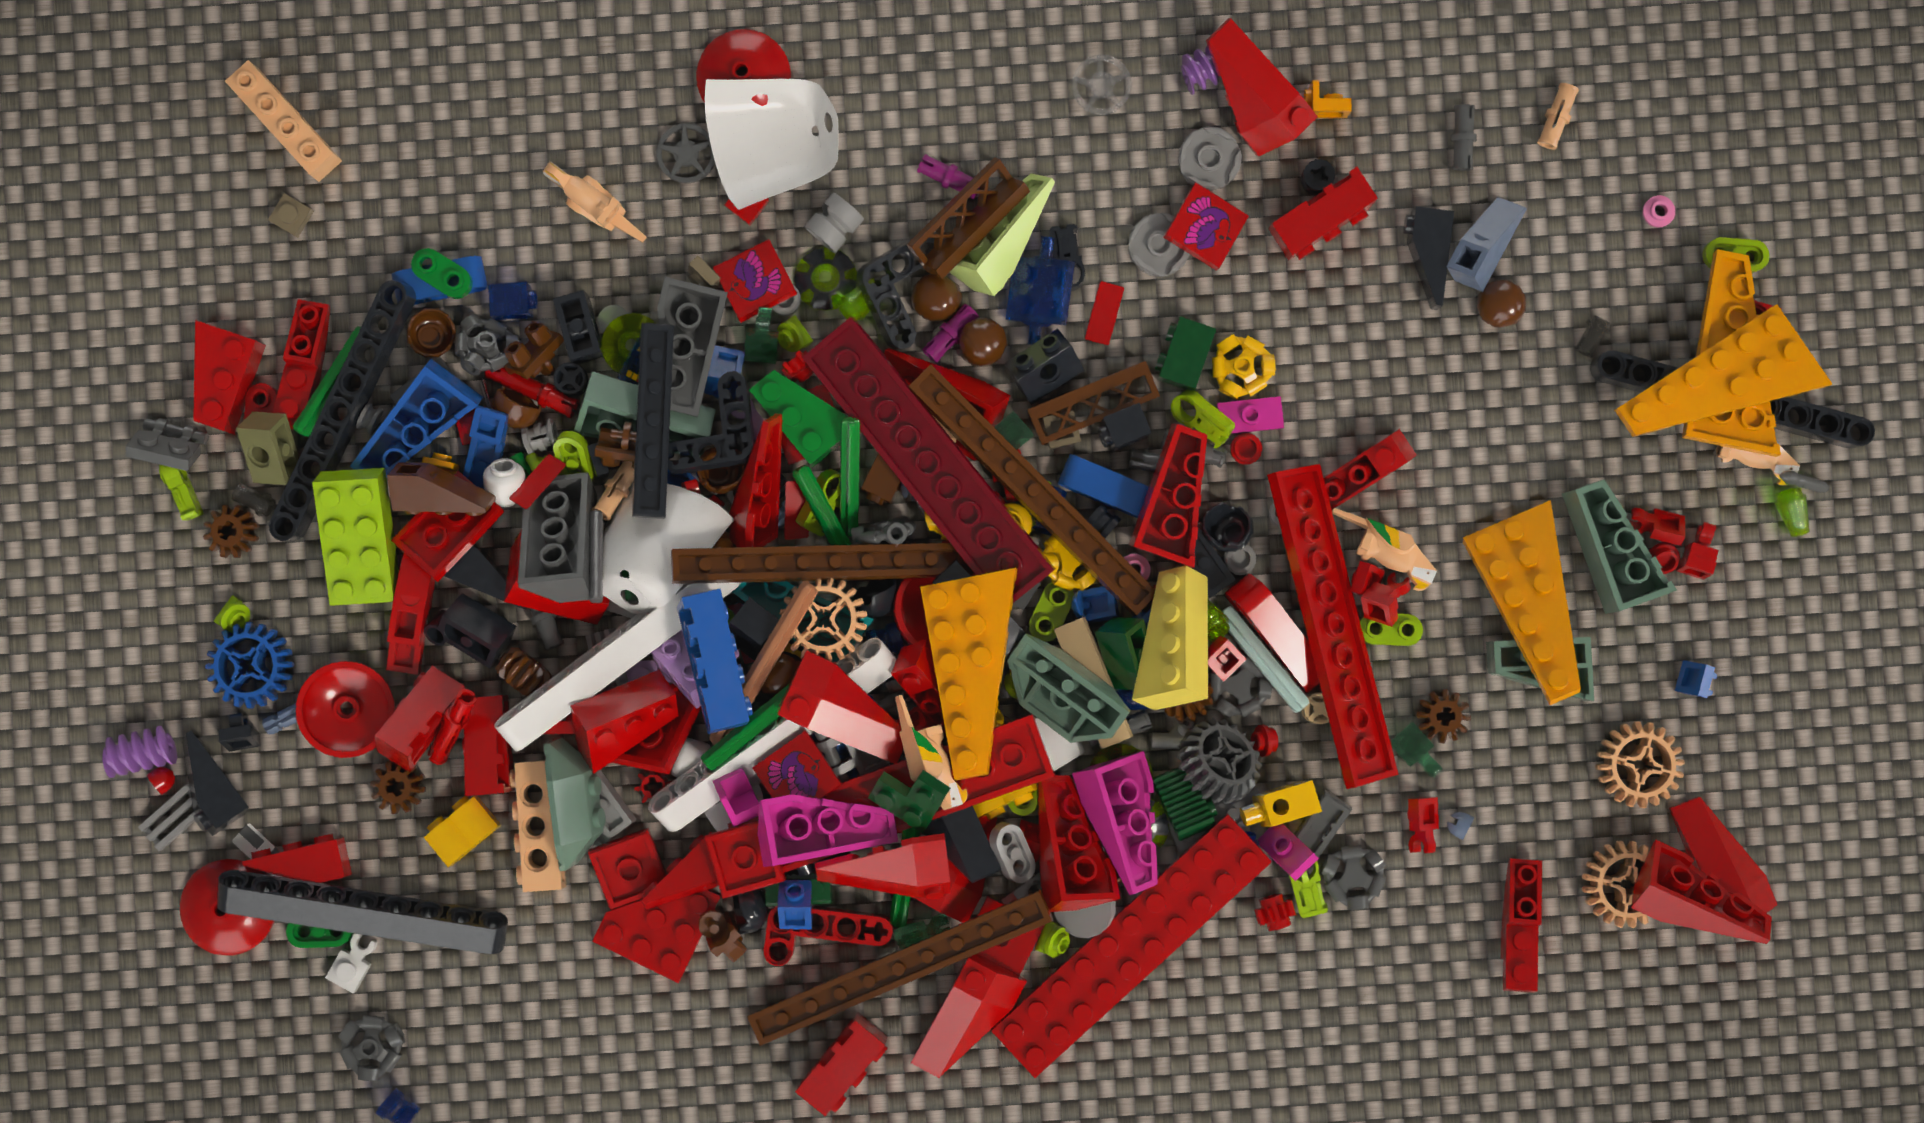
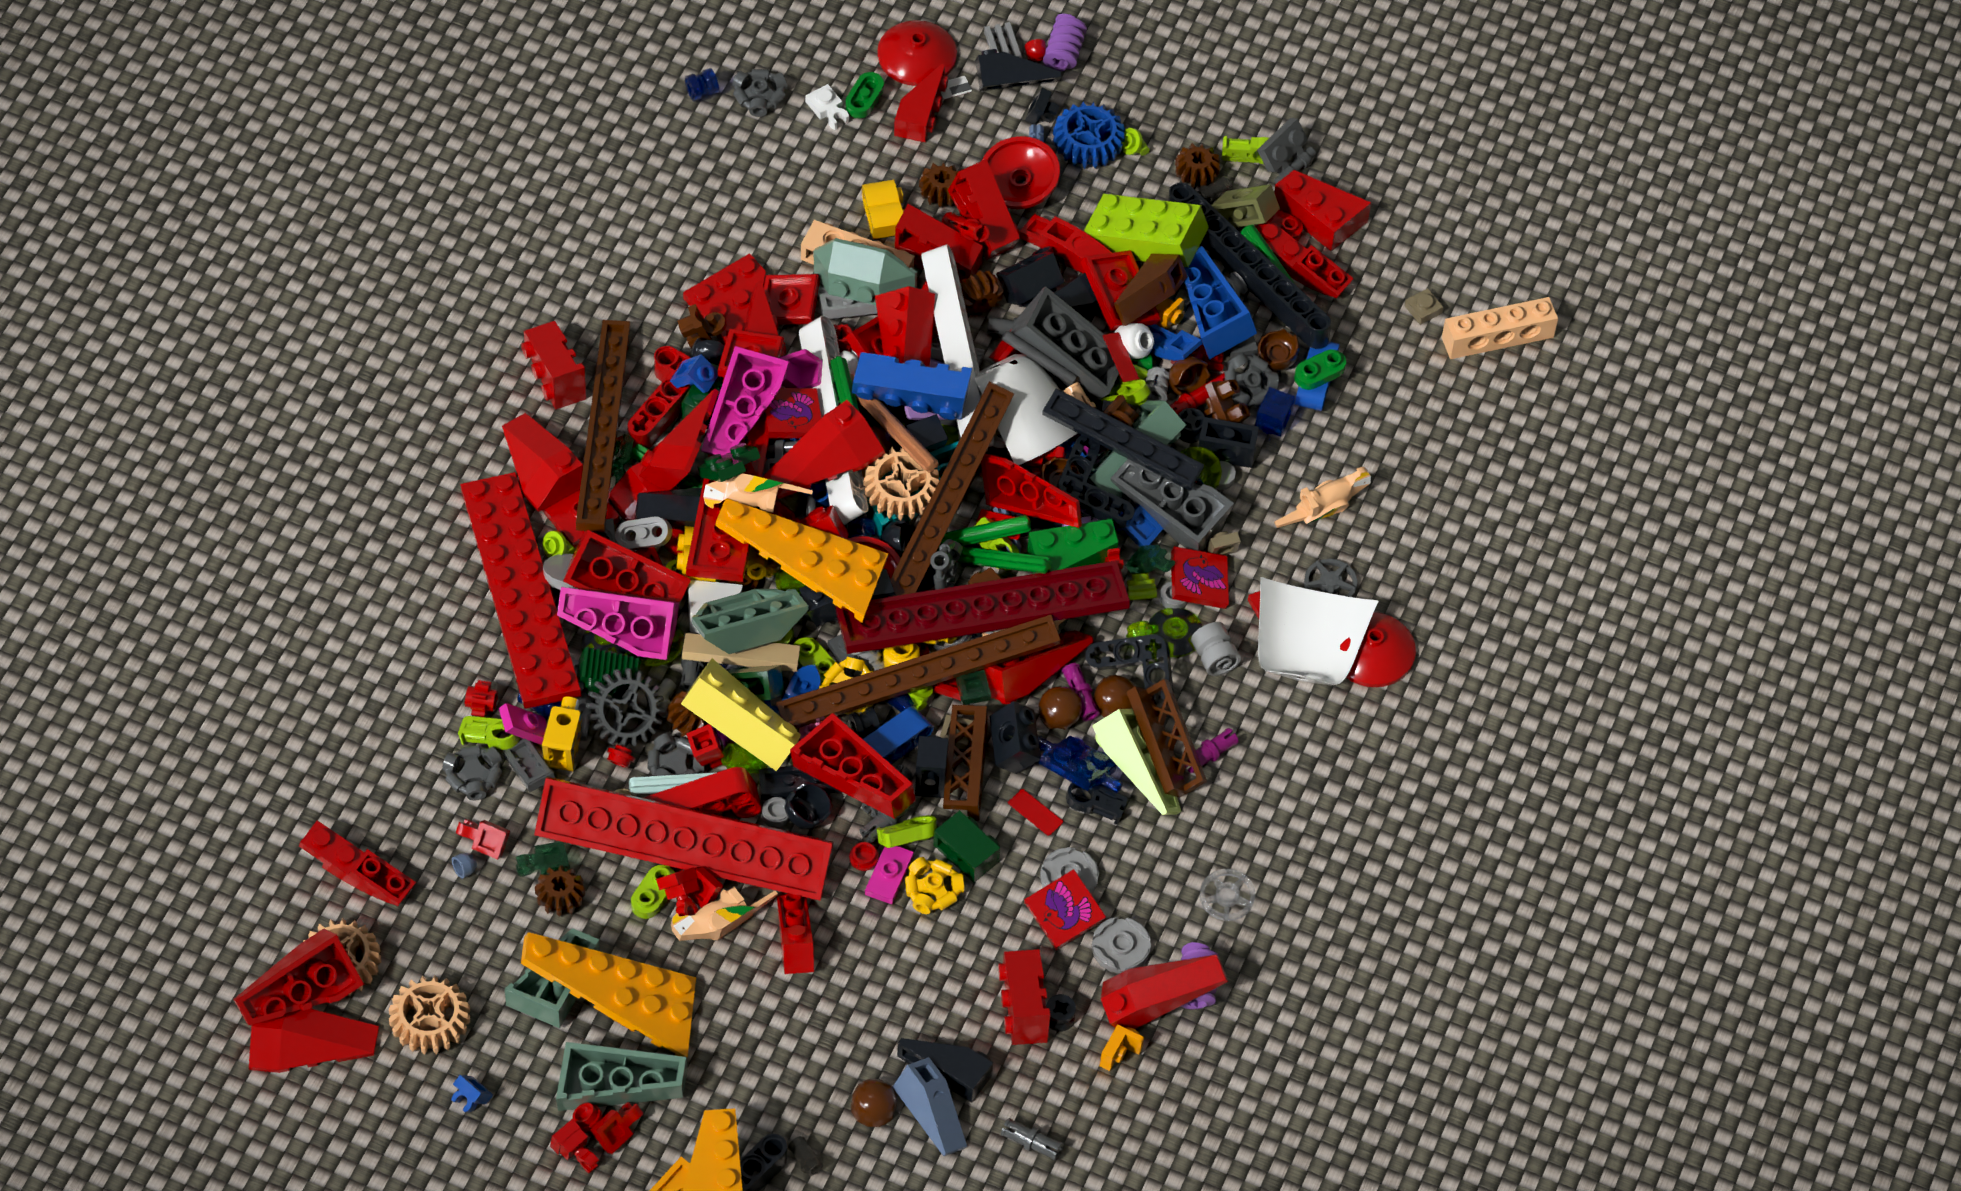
camera: 110 degrees right, 30 degrees down
beam [217,870,508,954] -> none

